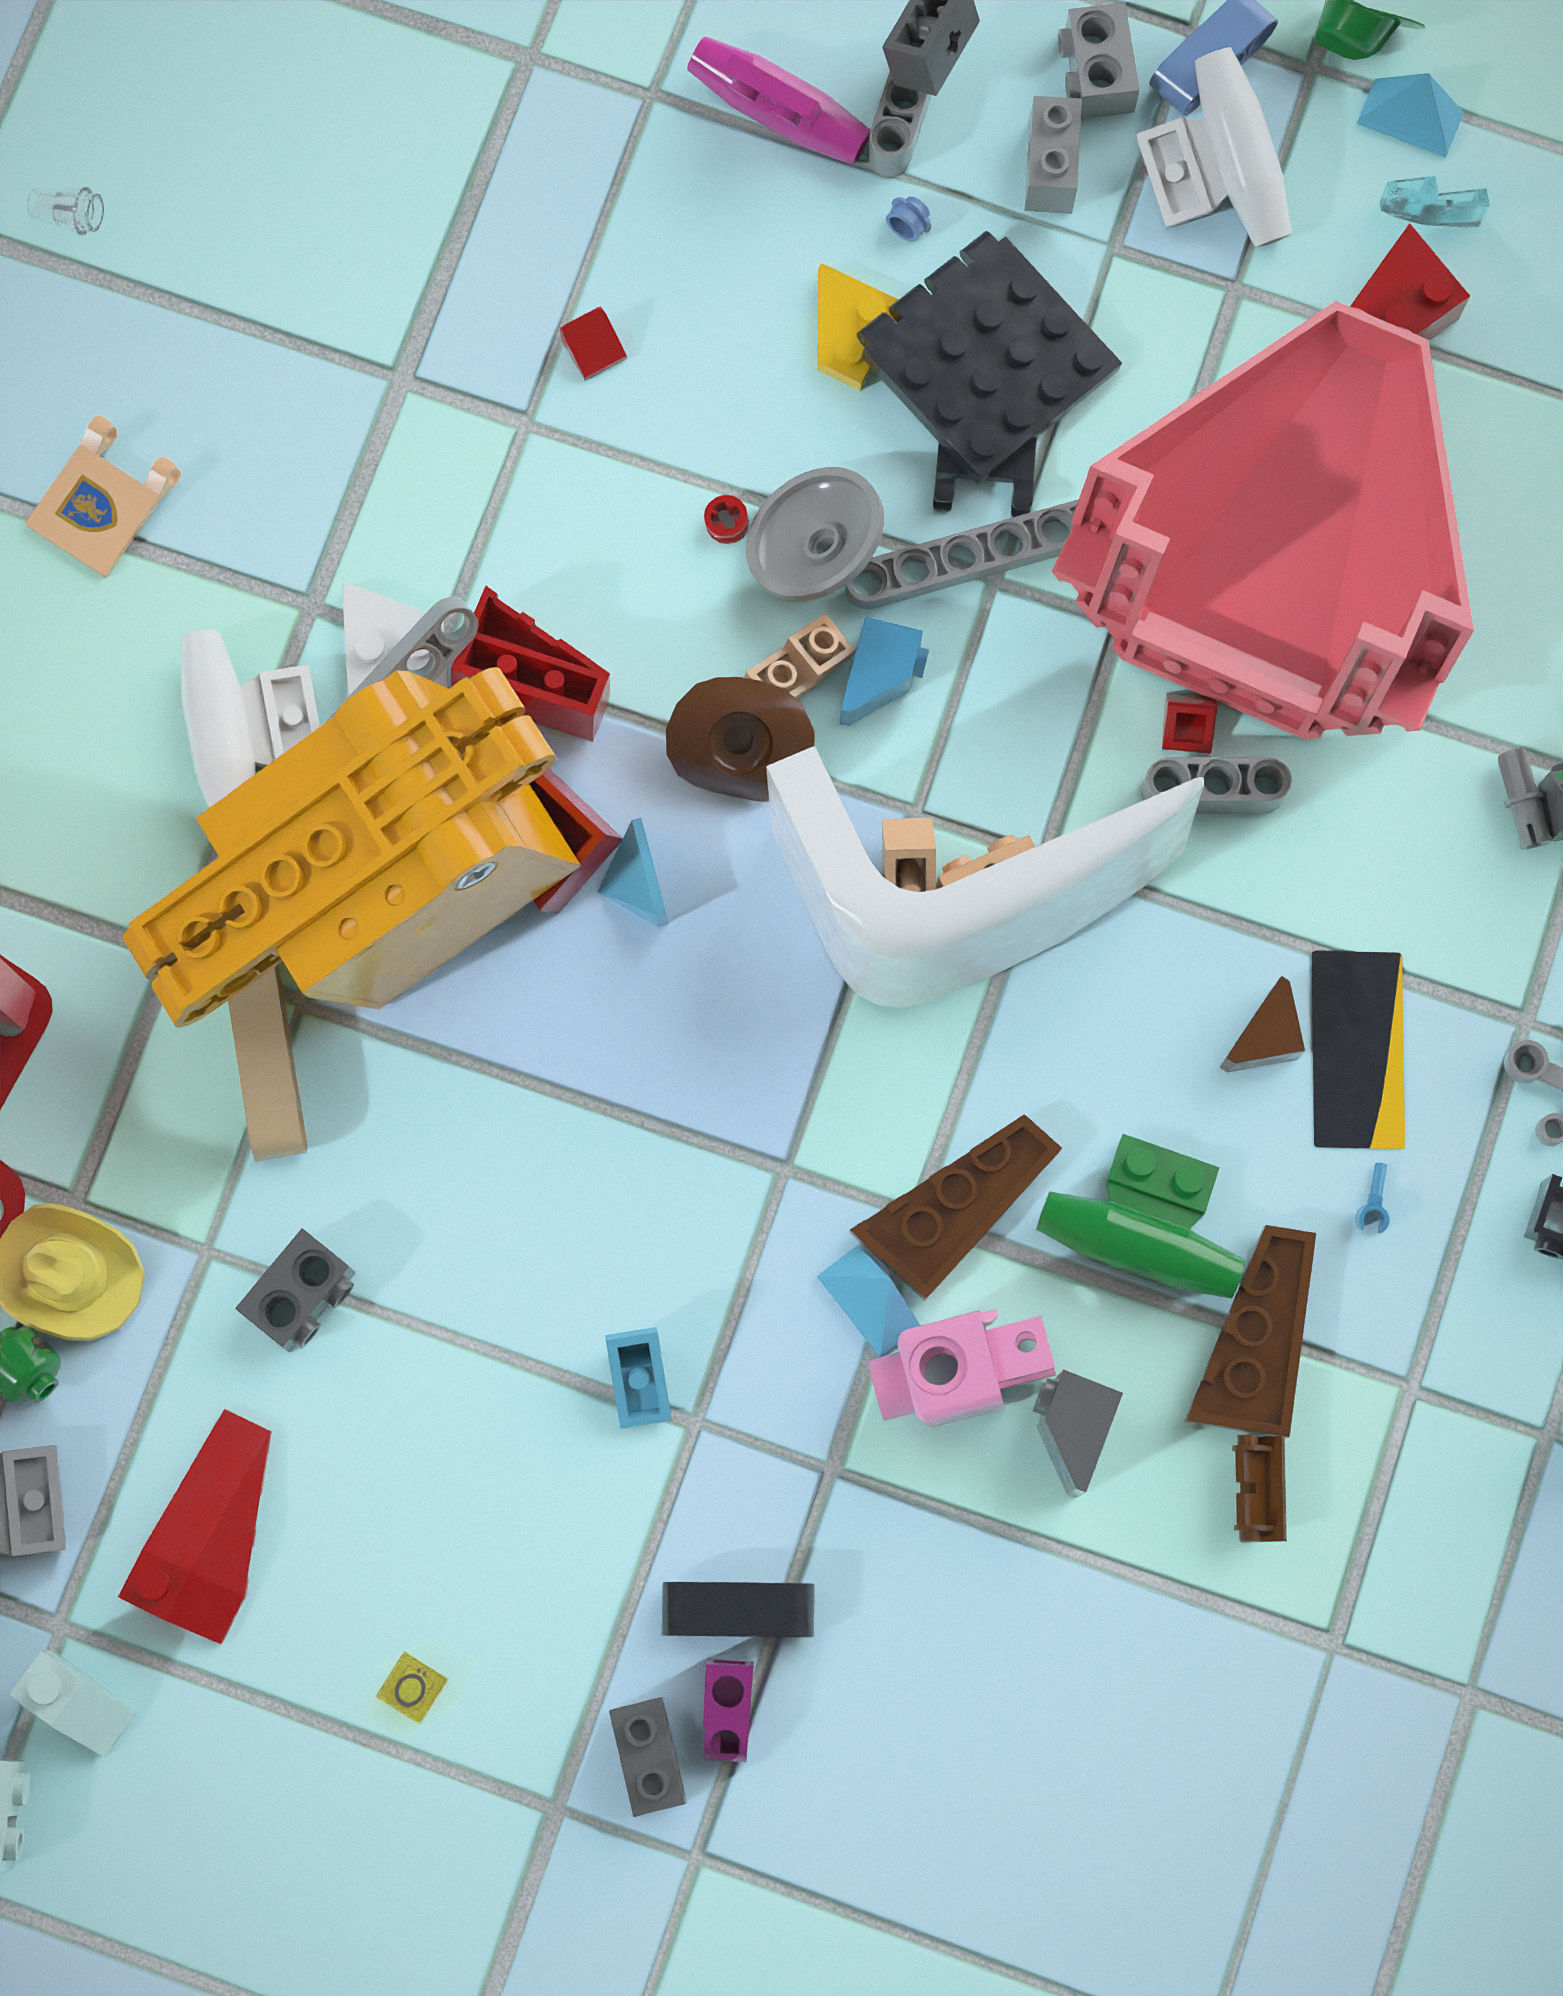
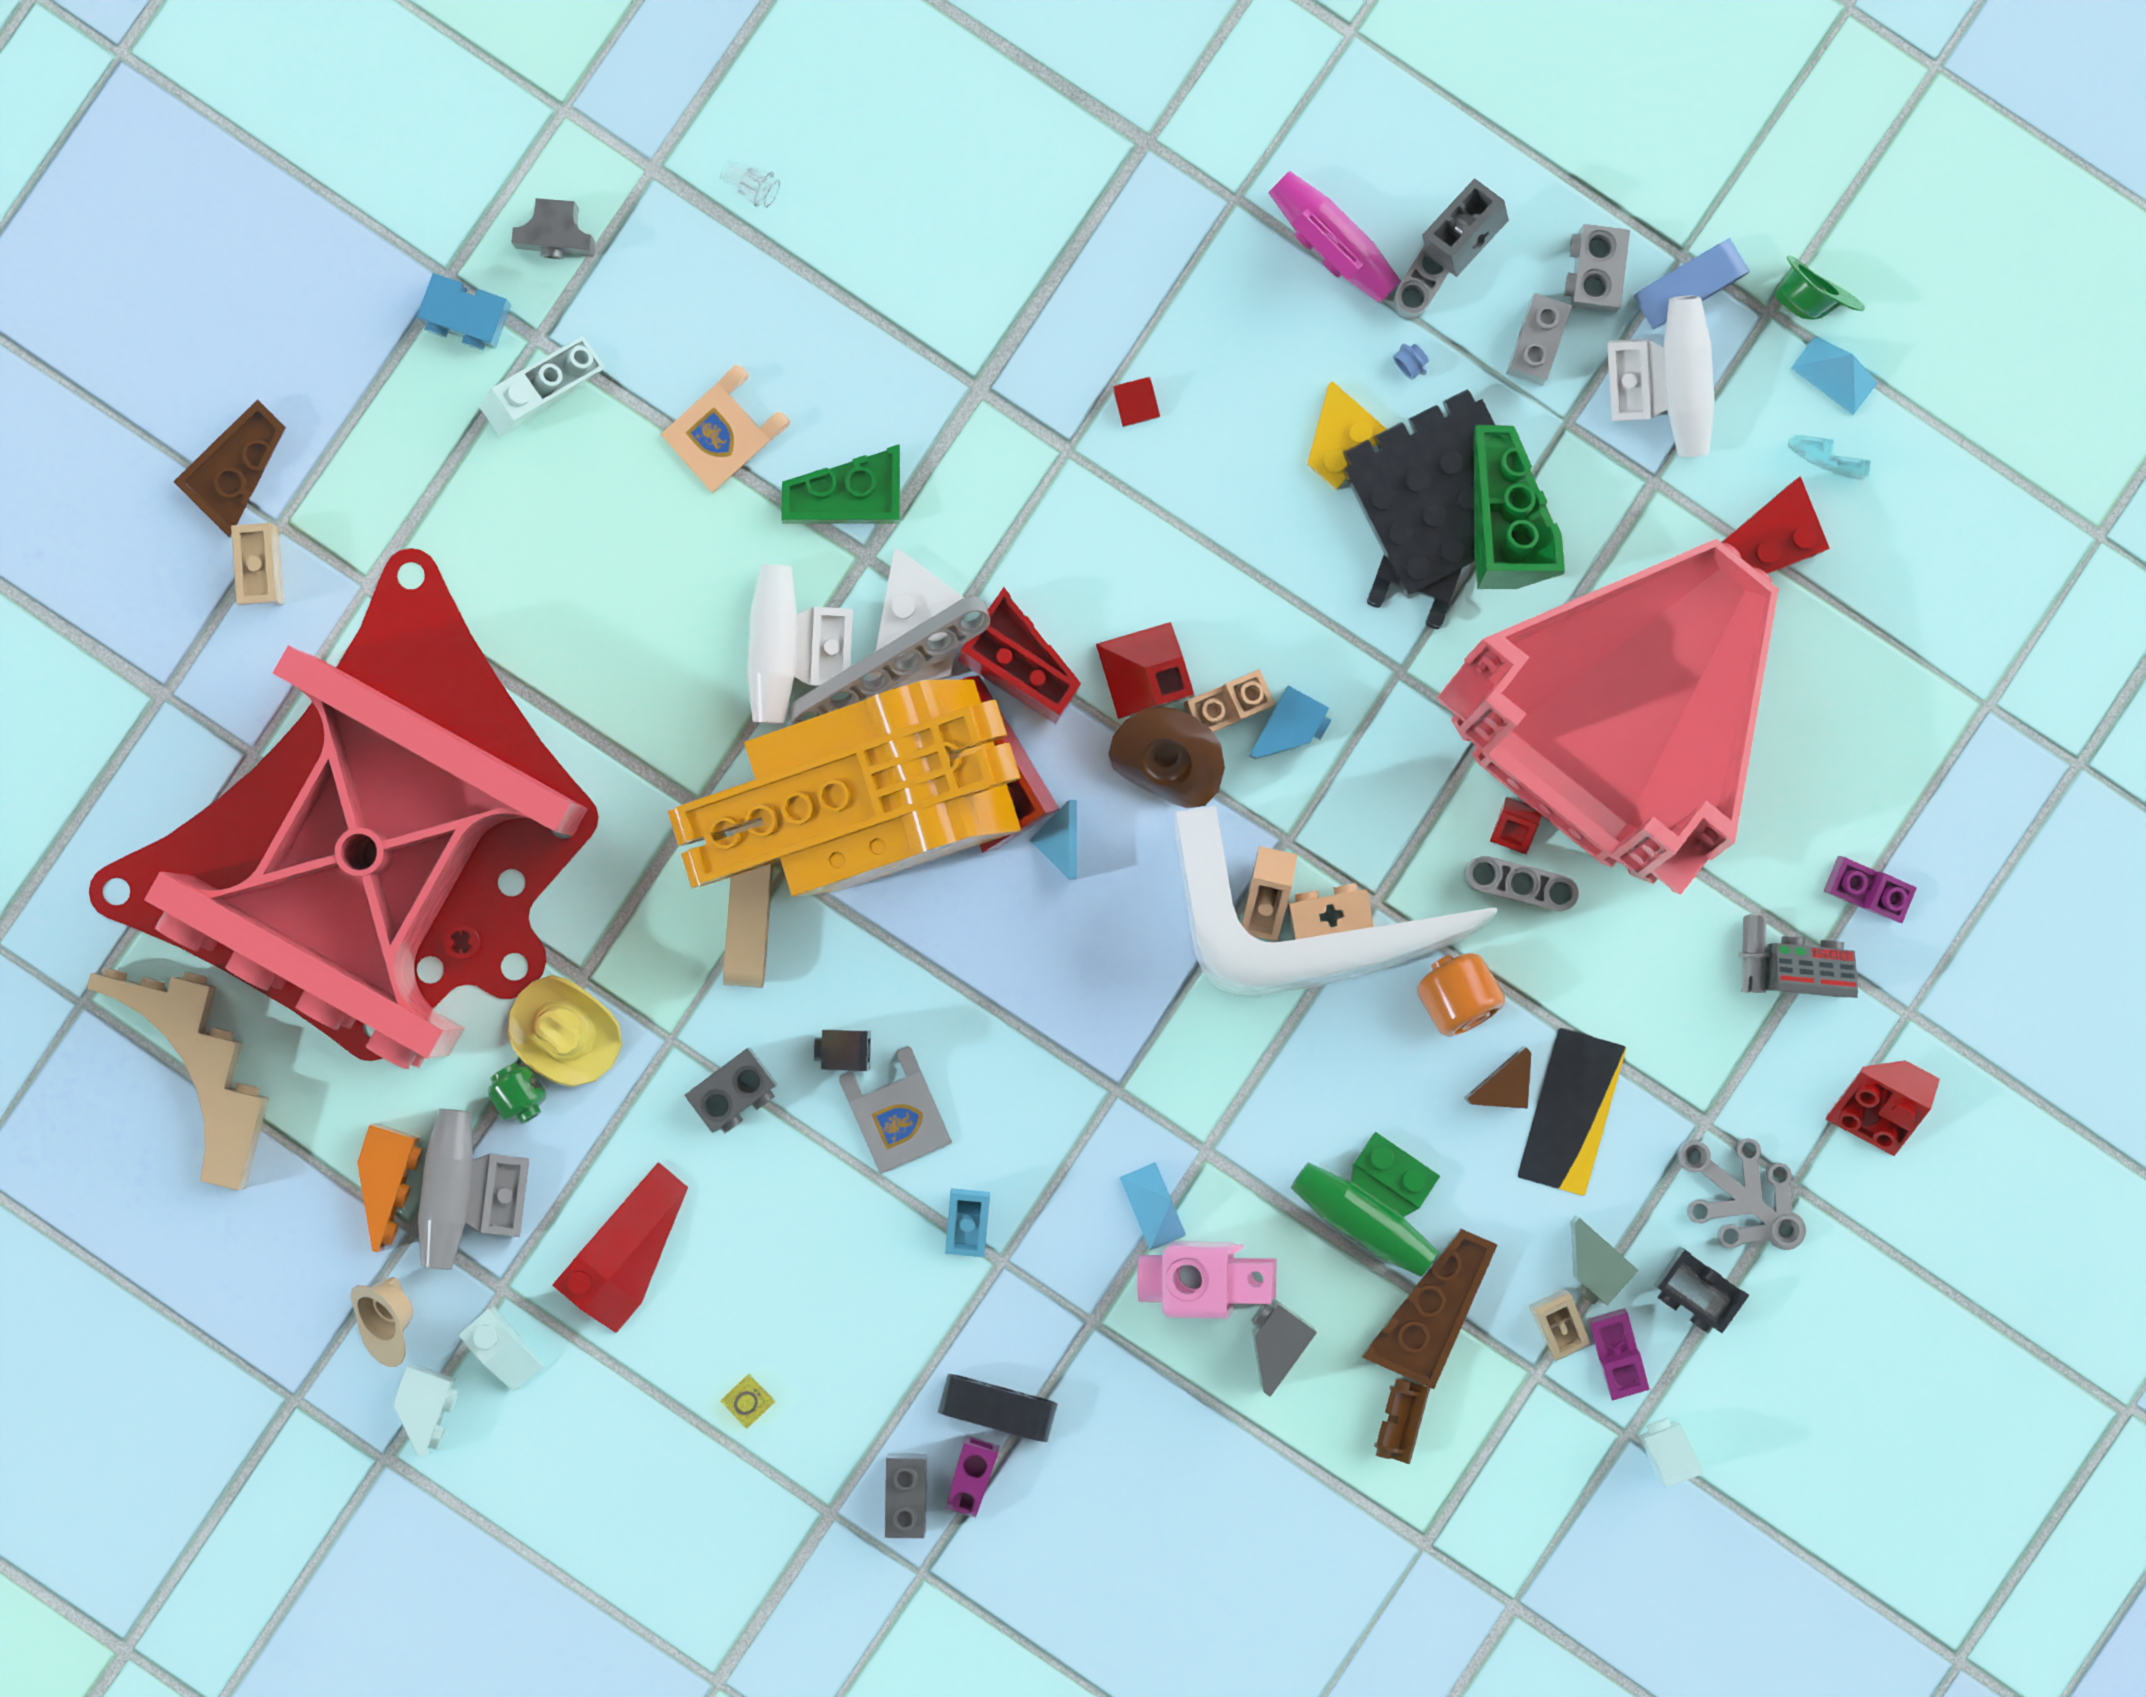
camera: 15 degrees right, 10 degrees up
red bush [703,495,749,544] -> none
light grey dish [746,467,884,601] -> none
light grey beam [845,499,1079,609] -> none
reddish brown wing [849,1114,1062,1301] -> none
dark azure hand [1355,1162,1390,1234] -> none
none -> green wing [781,444,900,524]
none -> black slope [814,1029,871,1071]
none -> light grey flag [839,1046,952,1174]
none -> red slope [1096,622,1194,719]
none -> orange head [1417,953,1505,1037]
none -> green wedge [1474,425,1565,590]
none -> tan slope [1528,1289,1591,1361]
none -> sand green slope [1570,1215,1639,1306]
none -> magenta slope [1587,1308,1650,1401]

